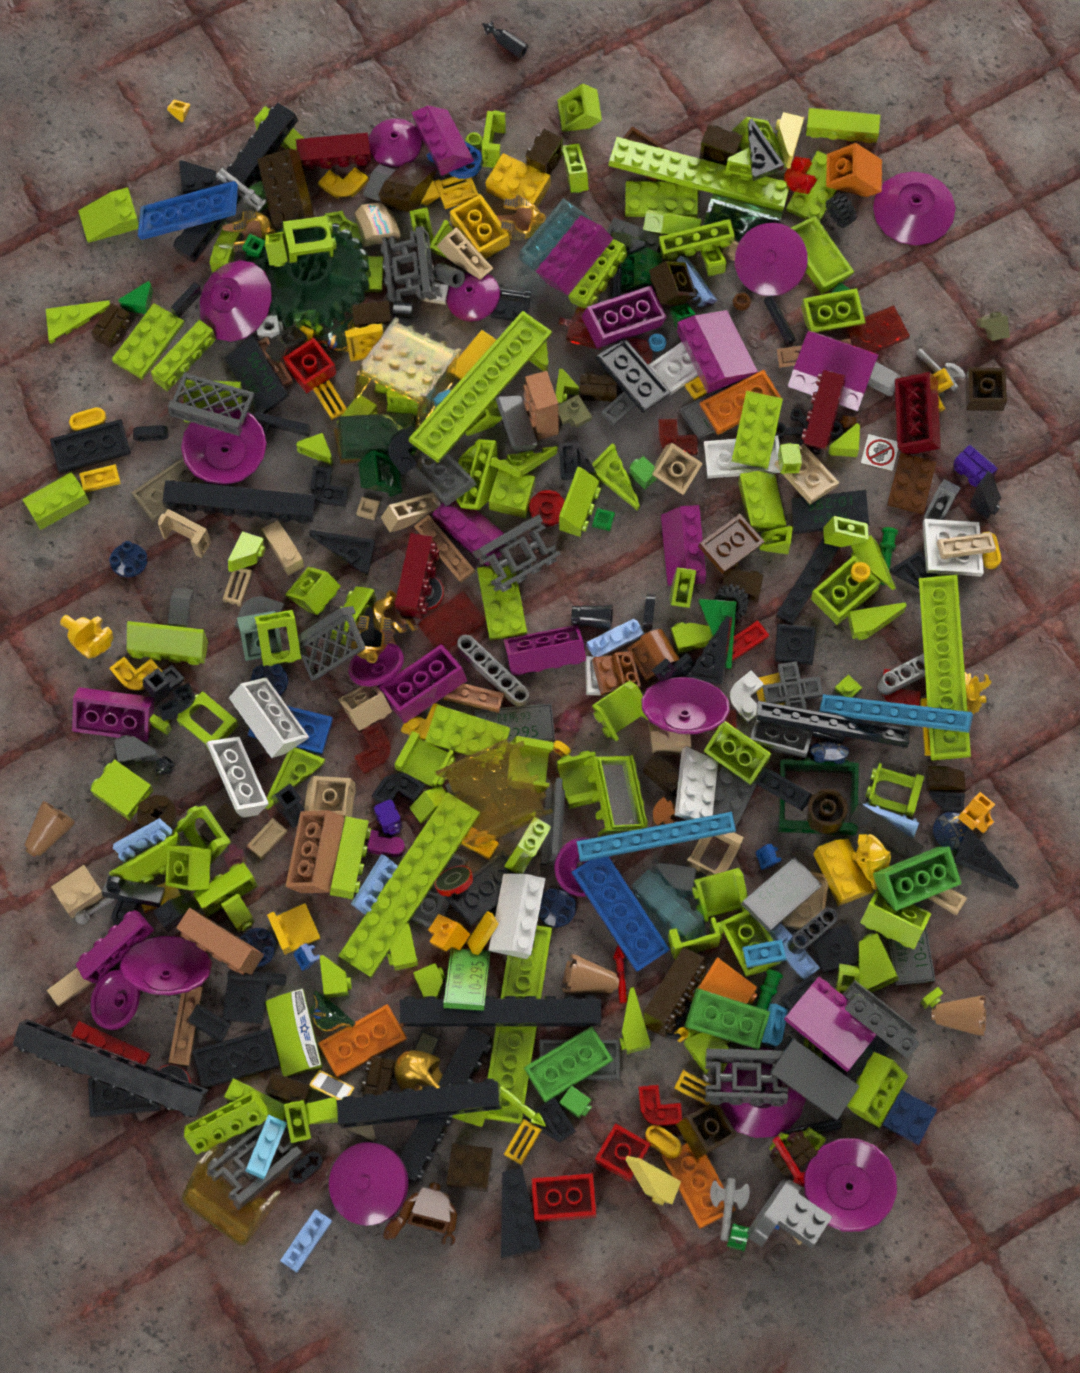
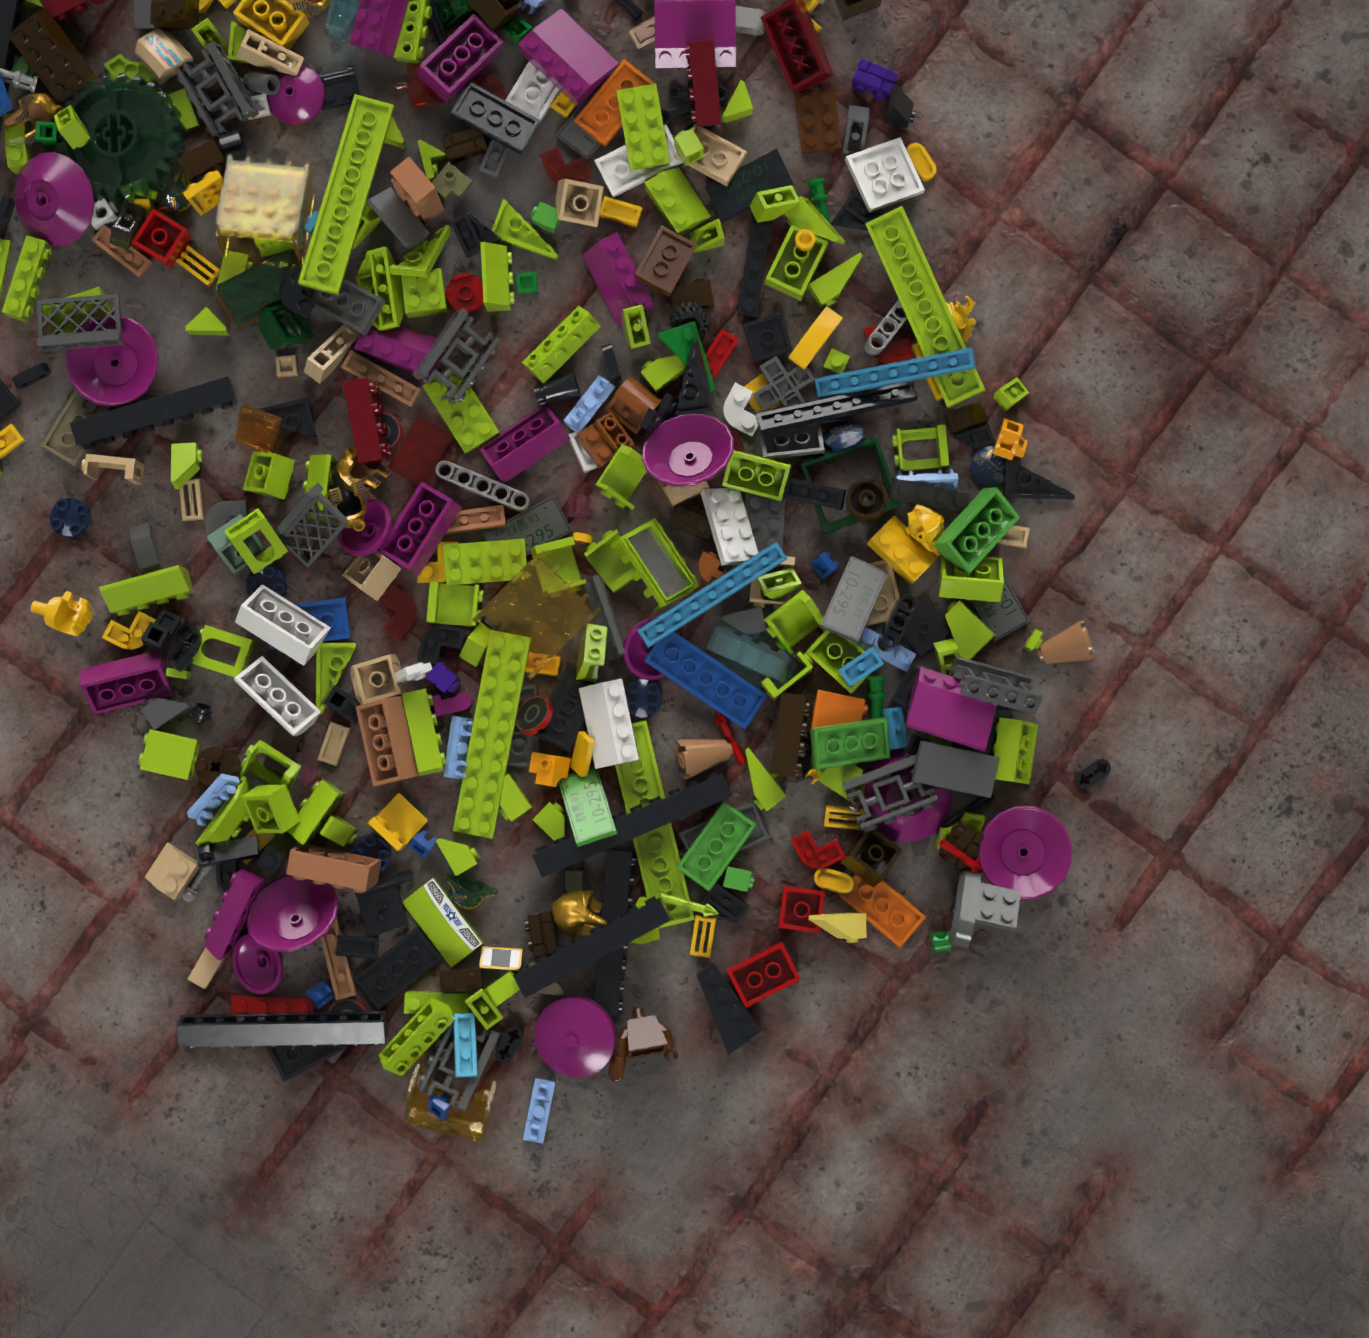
camera: 25 degrees left, 15 degrees up
medium nougat cone [24,801,75,857] -> none
black tile [224,336,290,414] -> none
black hinge [254,412,311,436] -> none
tan slope [261,520,305,575] -> none
lime panel [283,216,336,263] -> none
black plate [311,466,348,507] -> none
yellow plate [318,167,369,199] -> none
orange tile [318,1004,407,1079] -> none
dark brown brick [446,1143,493,1192] -> none
yellow tile [448,330,496,380] -> none
dark azure plate [648,334,666,352] -> none
light grey piece [710,1178,750,1241] -> none
reddish brown plate [839,416,857,428] -> none
sticker [861,434,898,471] -> none
dark blue plate [882,1089,937,1145] -> none
tan tile [936,532,996,559] -> none
none -> clear orange plate [235,404,282,453]
none -> blue tile [305,981,335,1010]
none -> white plate [394,662,432,683]
none -> blue tile [427,1092,452,1121]
none -> lime brick [522,306,601,383]
none -> yellow tile [599,196,643,228]
none -> lime slope [756,568,802,601]
none -> yellow slope [788,306,843,370]
none -> lime slope [993,377,1030,412]
none -> black beam [1074,759,1111,789]

